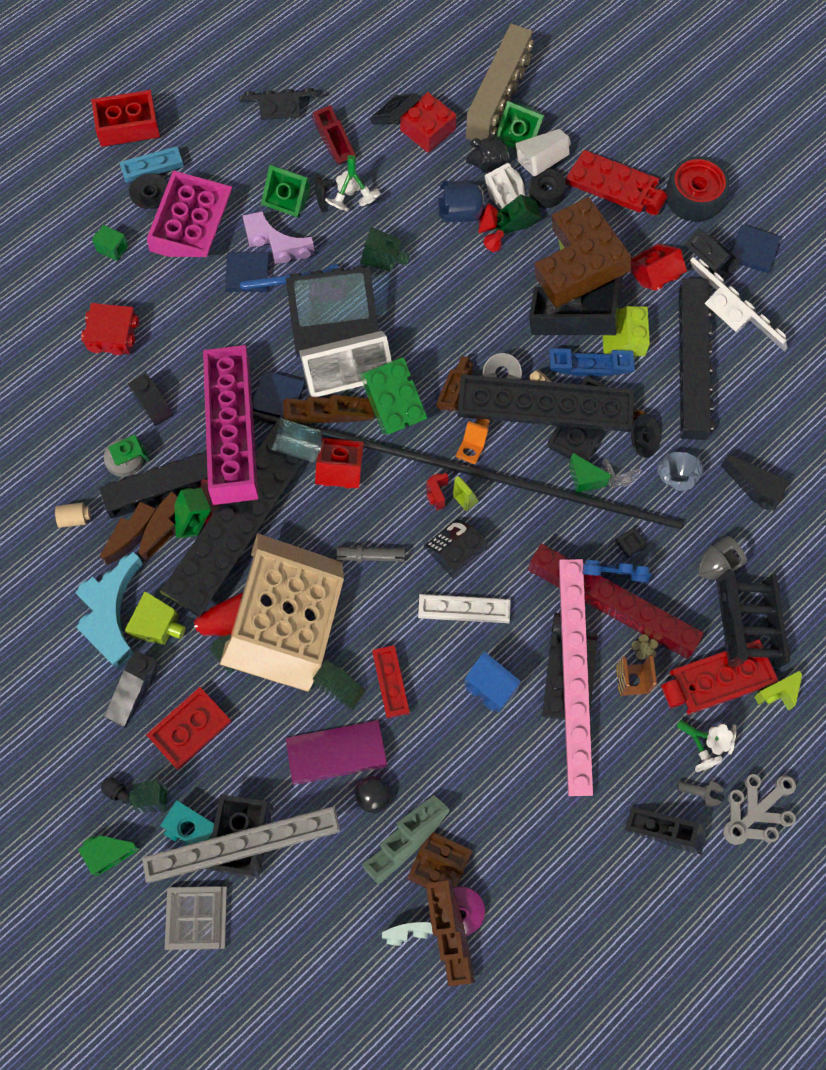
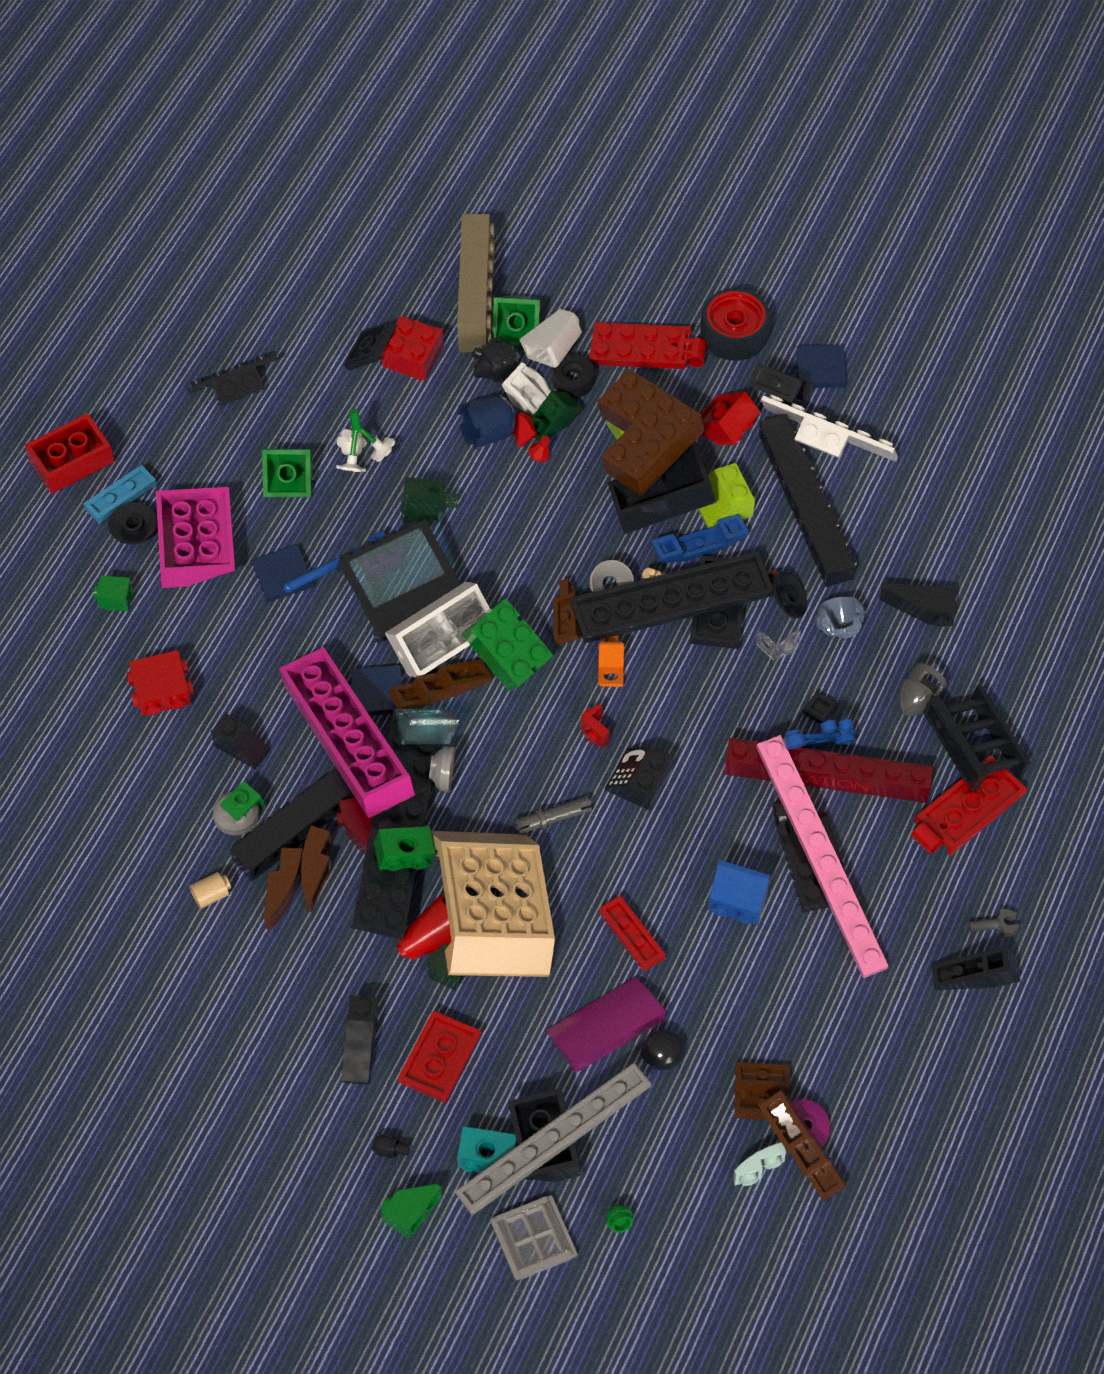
camera: 20 degrees left, 10 degrees down
medium azure arch [75,552,143,670] -> none
lime torso [125,592,186,645] -> none
clear green slope [130,780,168,812] -> none
green slope [175,488,211,539] -> none
lavender arch [243,211,315,264] -> none
black piece [253,410,683,530] -> none
dark red slope [312,105,356,165] -> none
clear green slope [312,660,365,710] -> none
red slope [315,438,364,488] -> none
black bar [316,177,333,212] -> none
sand green slope [362,795,449,884] -> none
white tile [418,594,510,623] -> none
lime slope [453,476,479,511] -> none
green slope [569,453,612,493] -> none
dark orange piece [616,655,657,696] -> none
olive plant [631,634,658,660] -> none
white plant [677,720,736,772] -> none
light grey plant [723,774,796,845] -> none
lime slope [754,671,802,710] -> none
none -> green brick [374,826,435,871]
none -> light grey piece [429,746,455,793]
none -> green plate [606,1204,633,1233]

